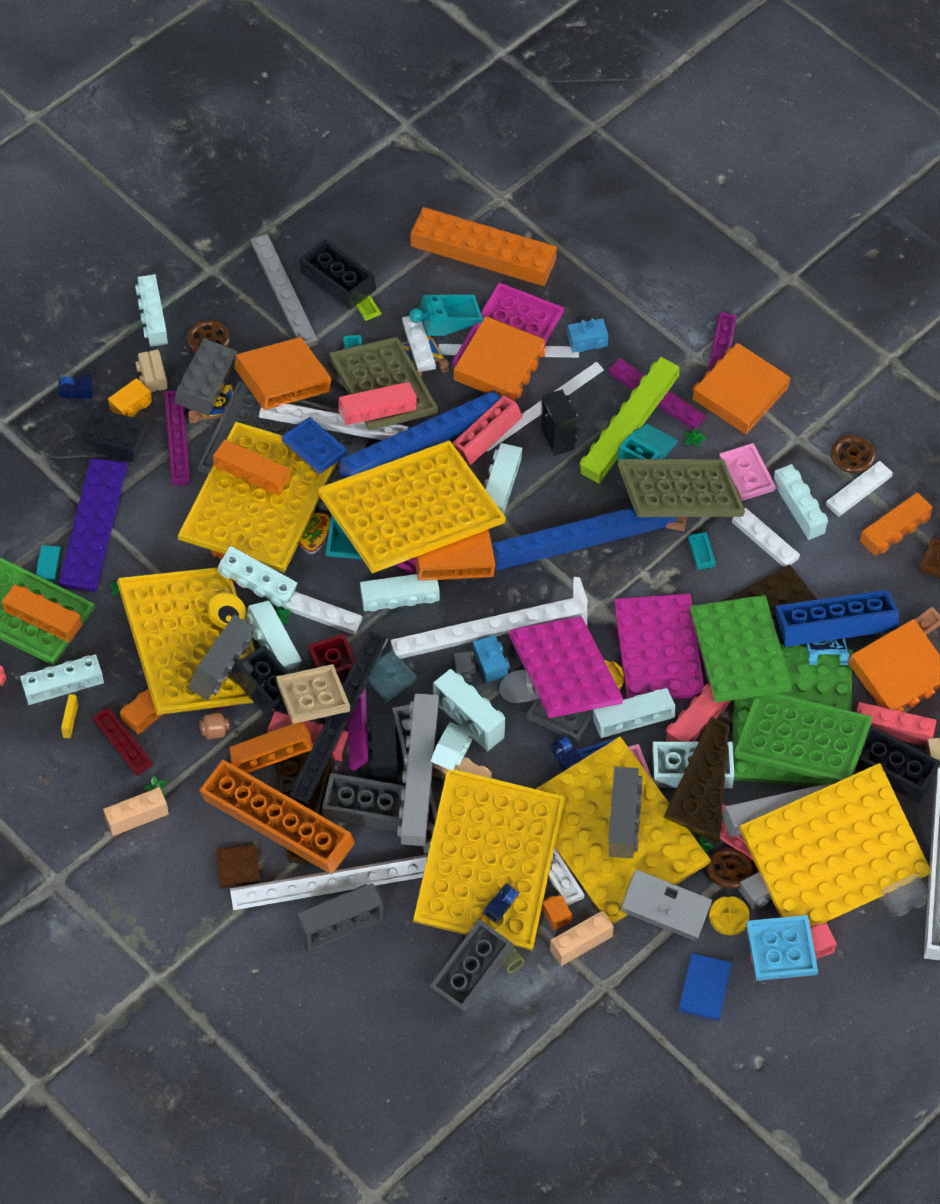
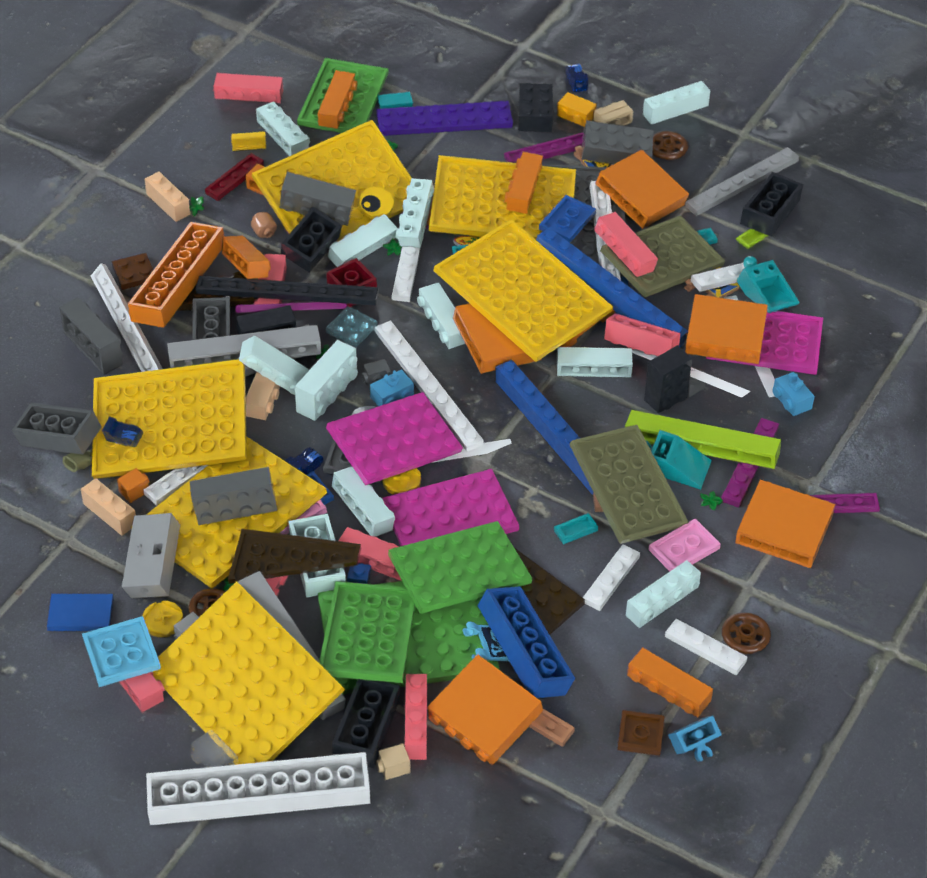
camera: 75 degrees right, 10 degrees down
tan plate [276,664,350,724] -> none
orange brick [411,207,557,286] -> none

